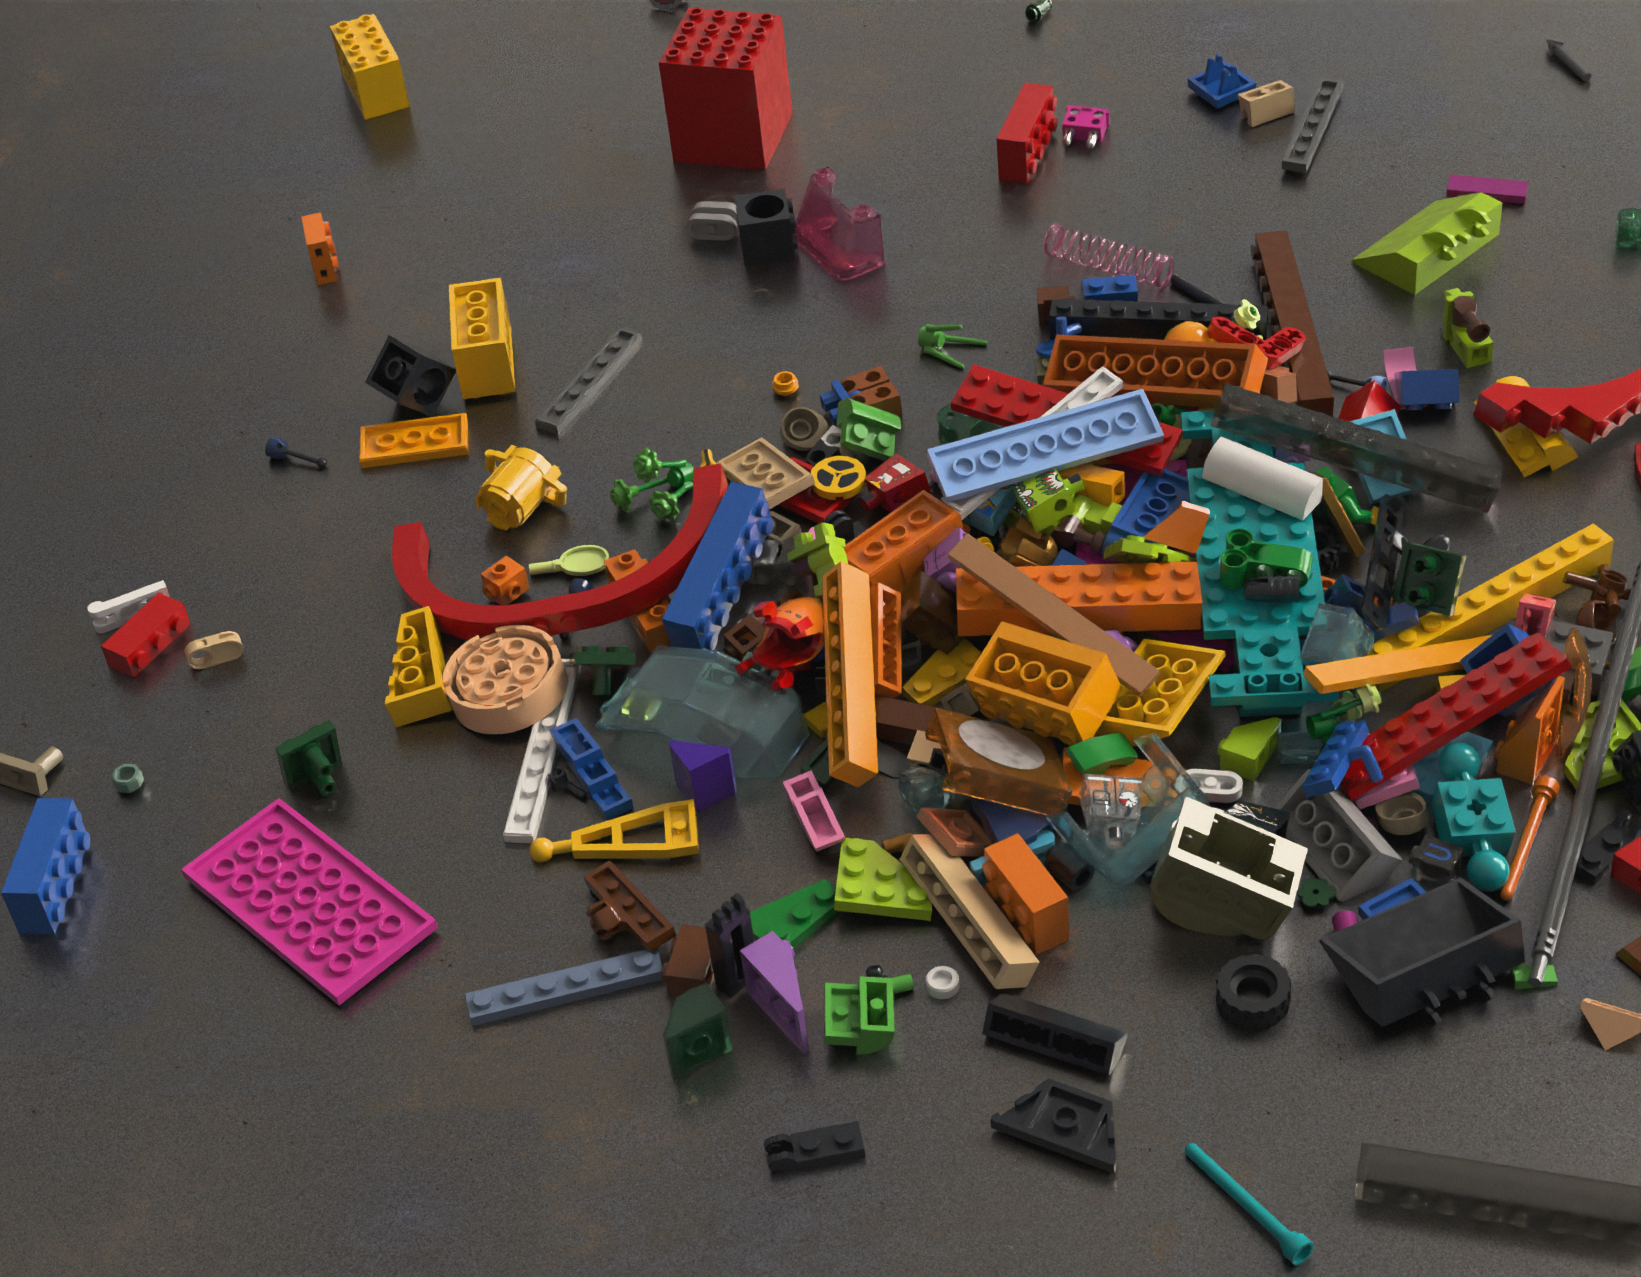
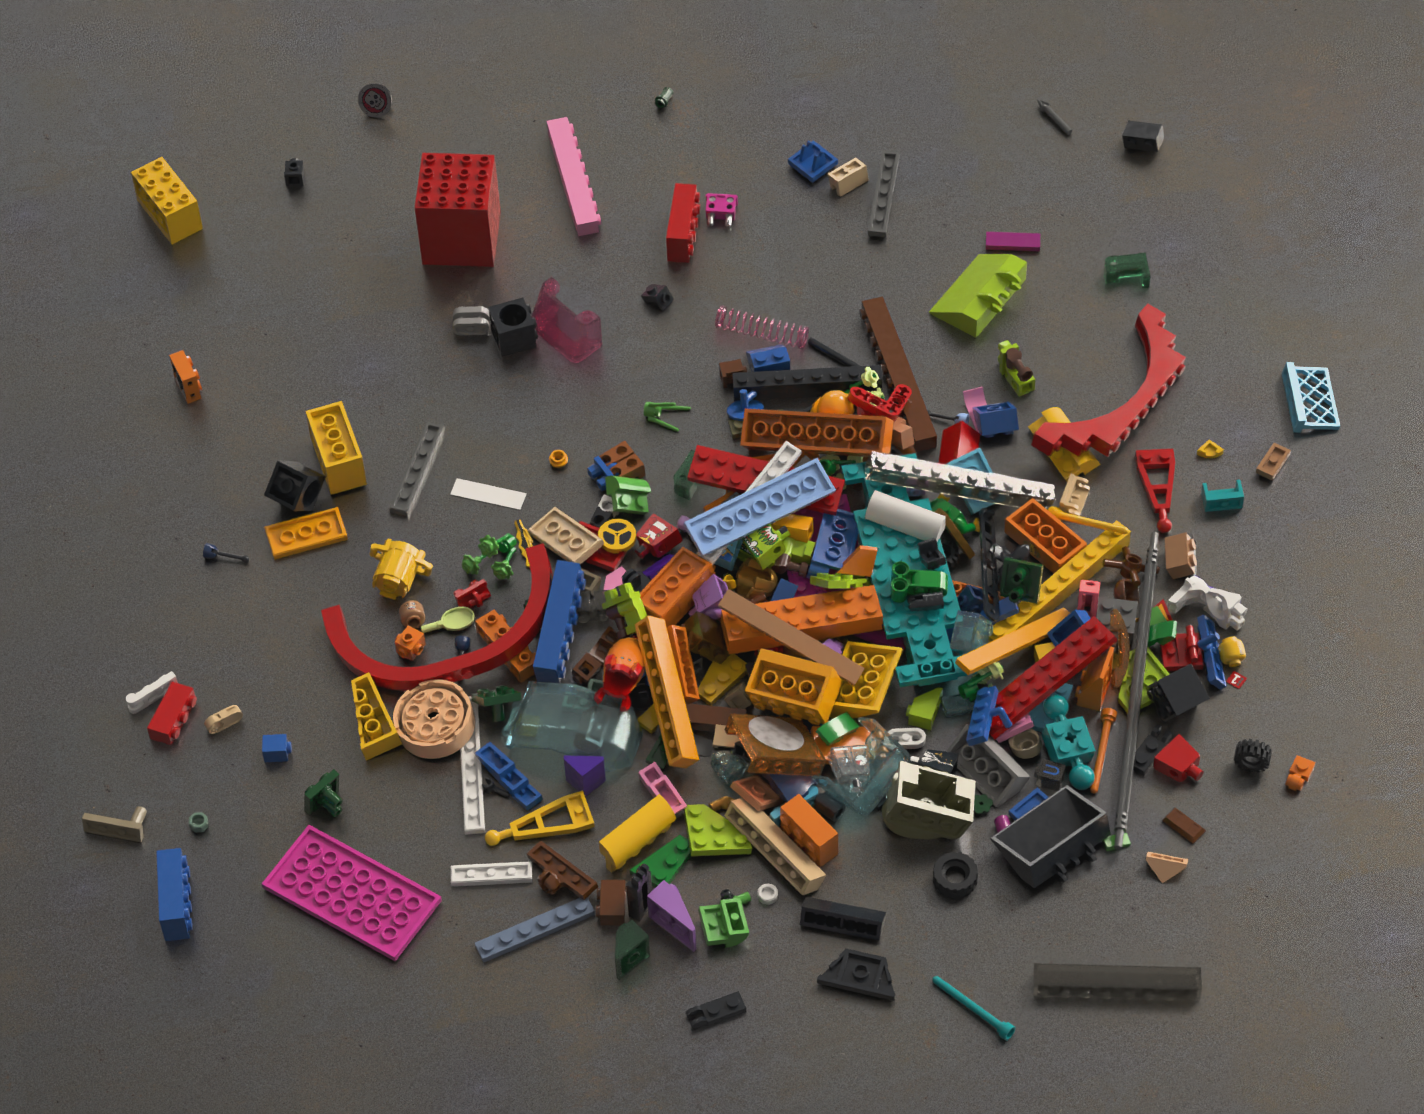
camera: 15 degrees left, 10 degrees up
dark tan hat [780,407,829,451] -> none
none -> blue brick [262,734,292,763]
none -> black brick [284,158,305,186]
none -> medium nougat head [399,601,425,629]
none -> white sticker [451,478,527,510]
none -> white tile [451,861,532,887]
none -> red hips [453,579,491,608]
none -> bright pink brick [547,117,601,236]
none -> yellow brick [599,794,676,873]
none -> black bracket [641,284,674,310]
none -> black bracket [917,538,946,570]
none -> orange brick [1005,498,1087,574]
none -> yellow piece [1048,506,1129,535]
none -> tan hinge [1059,473,1090,516]

